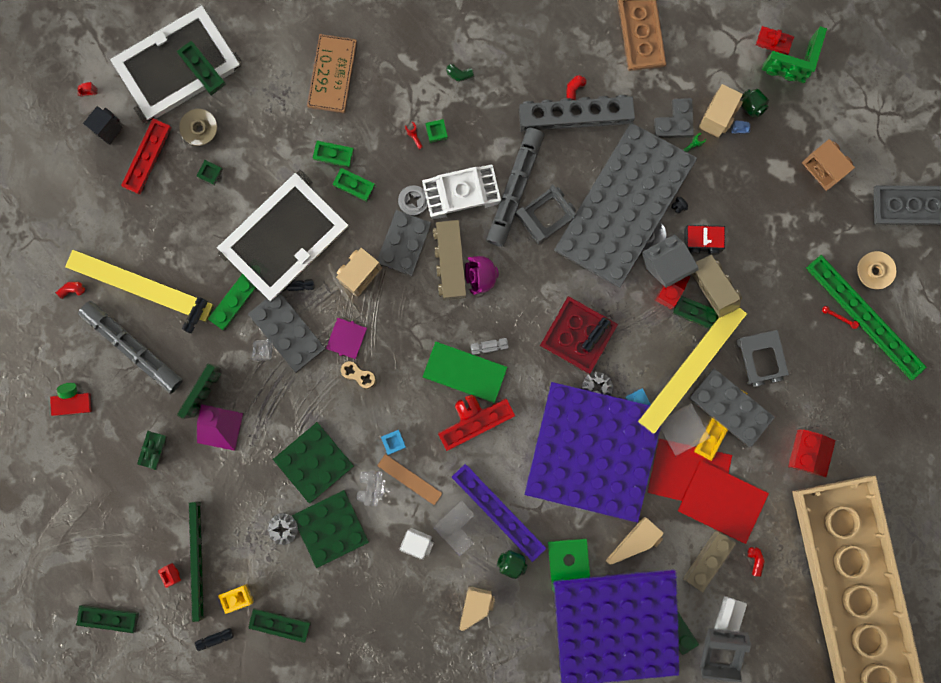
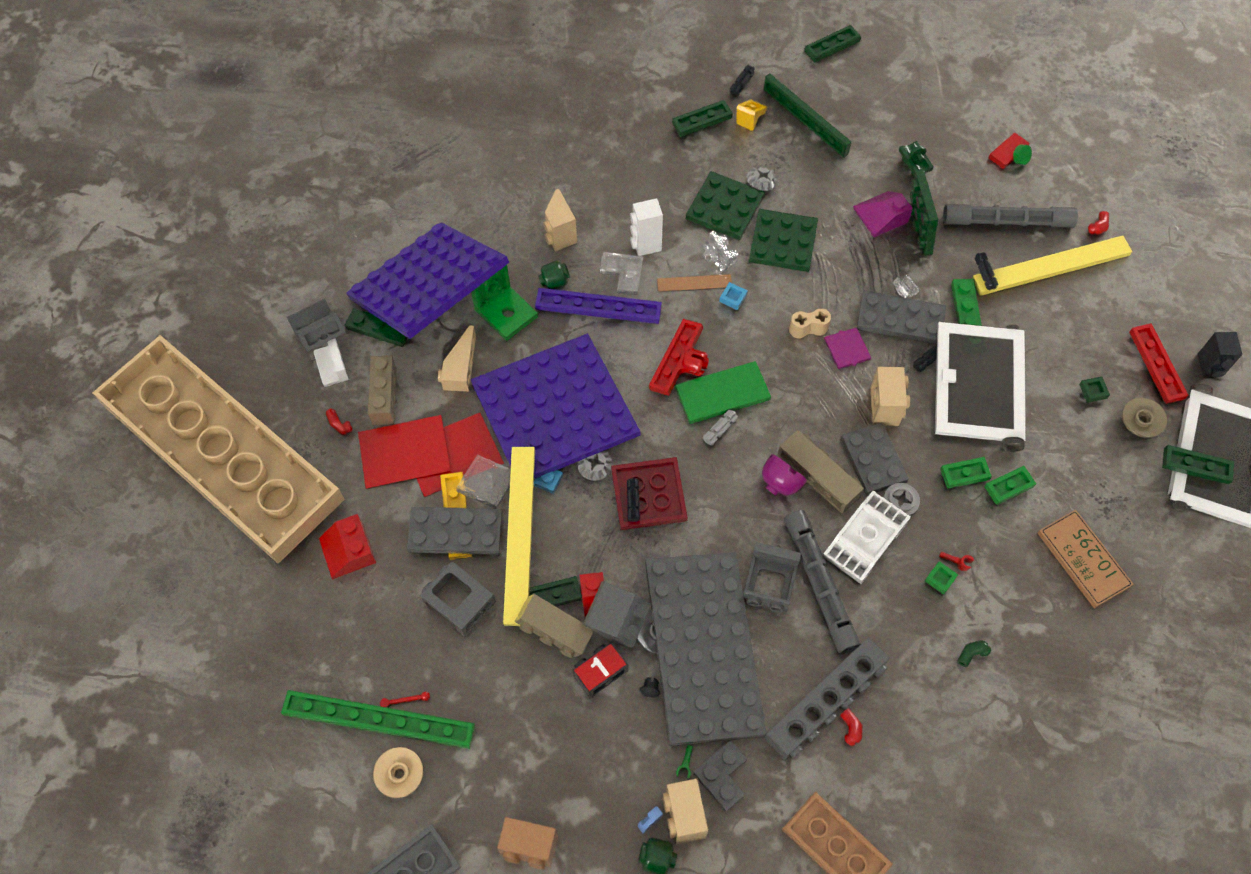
camera: 140 degrees right, 20 degrees down
red plate [158,563,181,588] -> none

